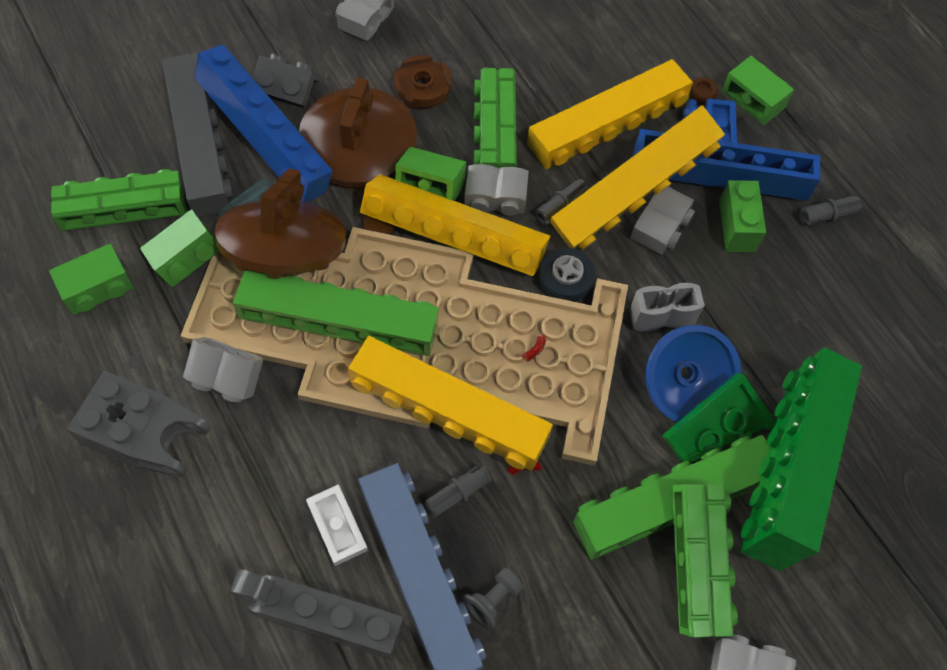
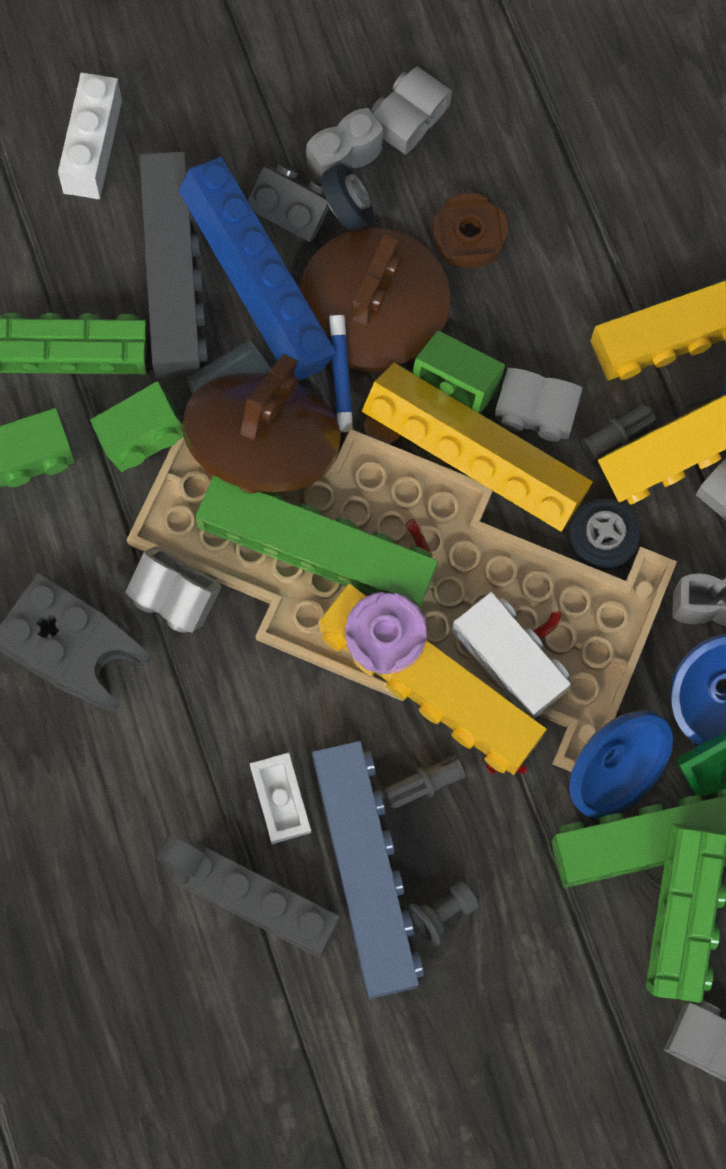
camera: 10 degrees right, 10 degrees up
bright green brick [474,68,517,168] -> none
none -> white brick [58,73,122,199]
none -> light grey brick [306,108,383,184]
none -> black wheel [321,164,374,232]
none -> blue bar [329,315,353,433]
none -> lavender tile [345,592,427,674]
none -> red leg [405,519,431,553]
none -> white brick [451,592,571,719]
none -> blue dish [569,711,673,818]

